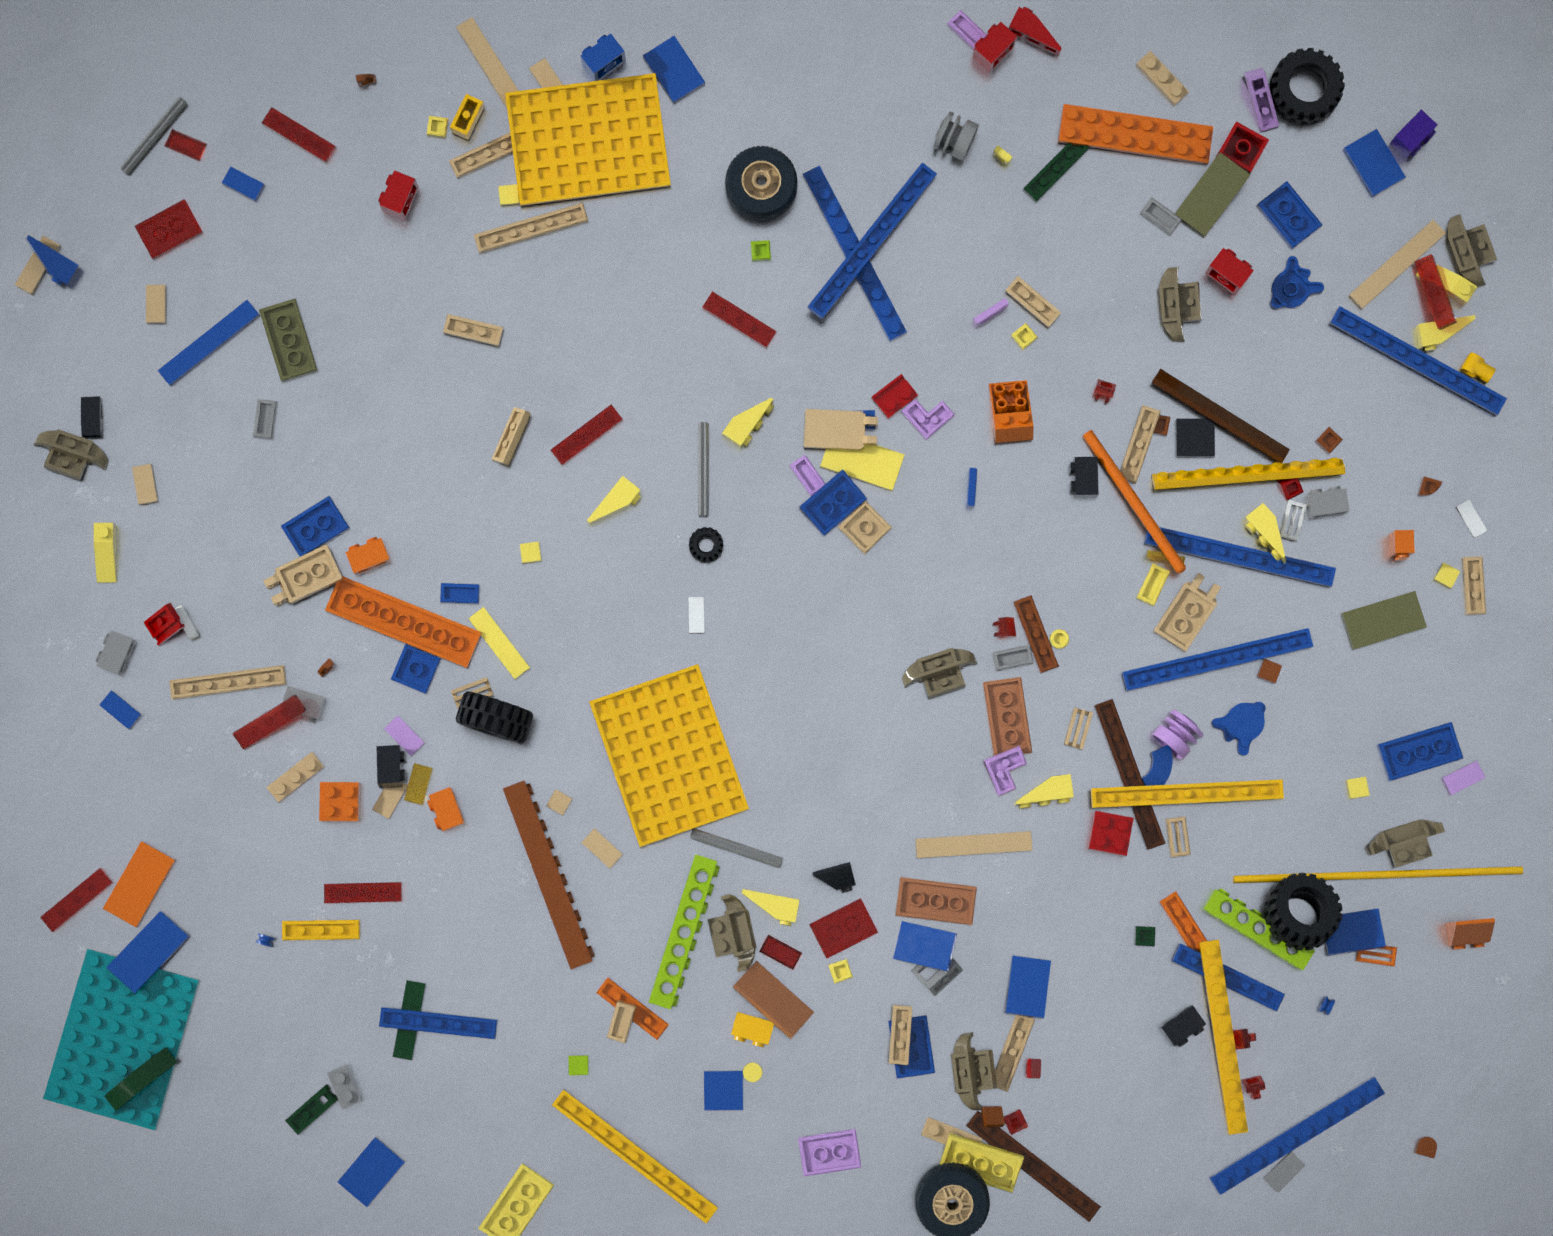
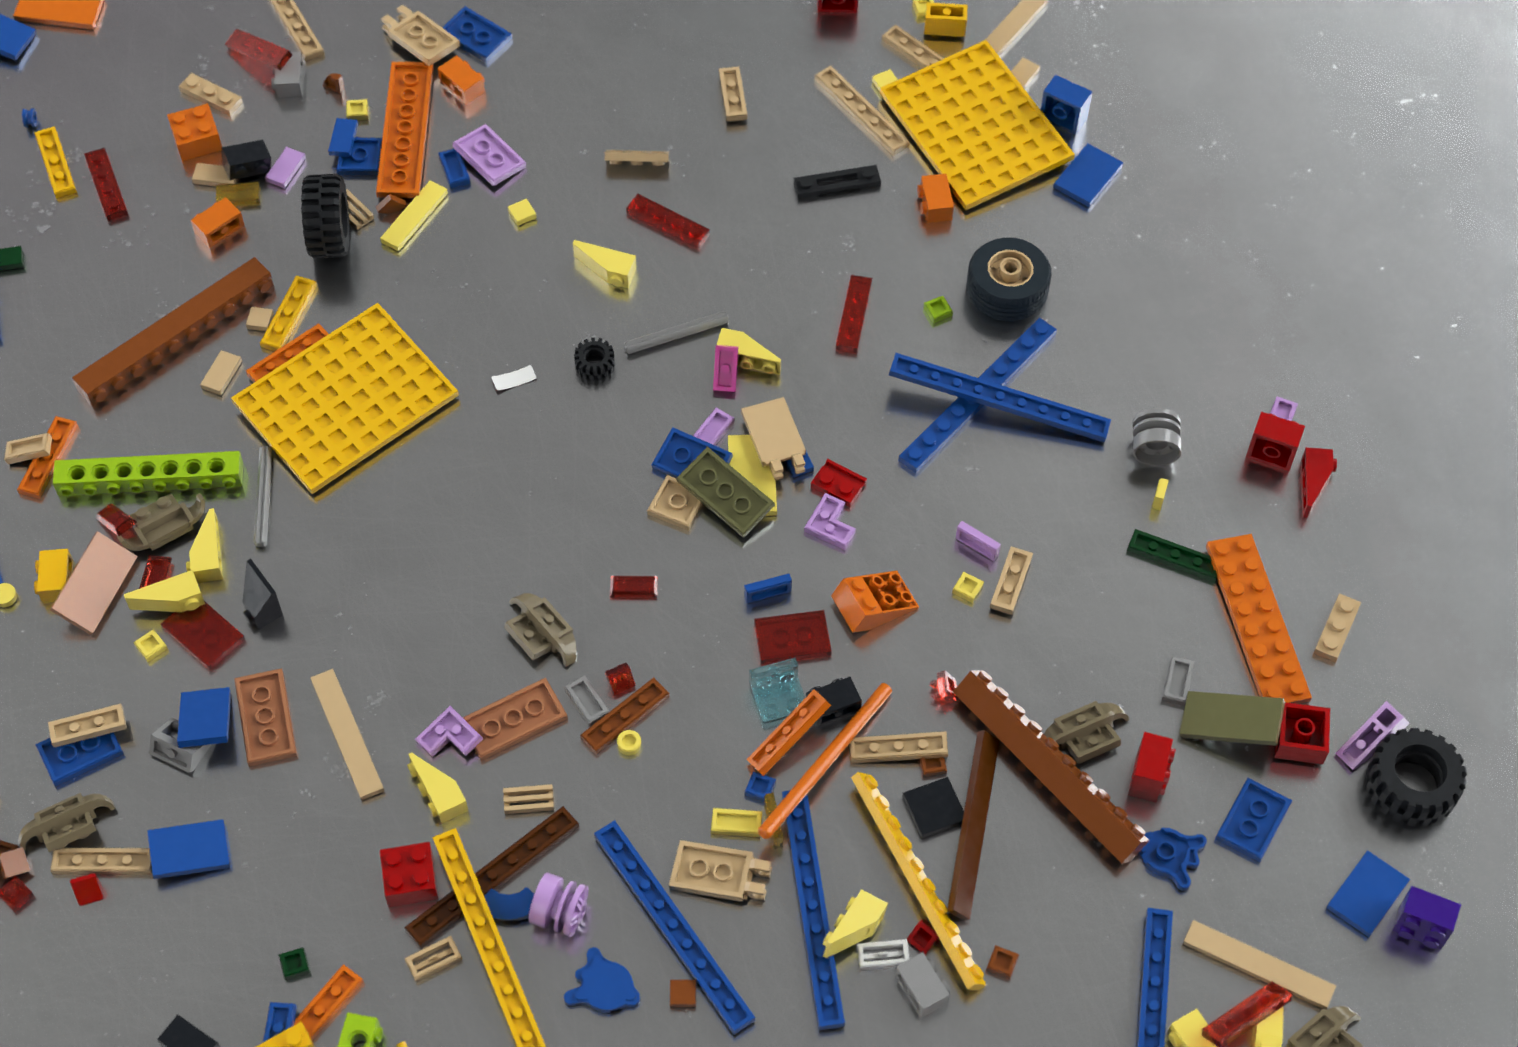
camera: 70 degrees right, 25 degrees down
none -> clear red tile [96,503,137,536]
none -> light yellow slope [124,570,205,612]
none -> orange plate [246,323,329,383]
none -> yellow tile [260,275,317,351]
none -> blue tile [328,118,358,157]
none -> light yellow tile [346,99,368,121]
none -> dark orange tile [376,194,407,214]
none -> lavender tile [453,124,526,186]
none -> clear red tile [610,576,658,598]
none -> olive tile [676,447,775,538]
none -> dark pink plate [713,345,739,392]
none -> blue tile [745,771,776,804]
none -> orange plate [746,689,831,776]
none -> clear light blue bracket [749,658,805,724]
none -> clear red tile [754,610,832,664]
none -> black container [794,165,881,199]
none -> orange brick [917,173,954,223]
none -> dark orange brick [953,670,1150,864]

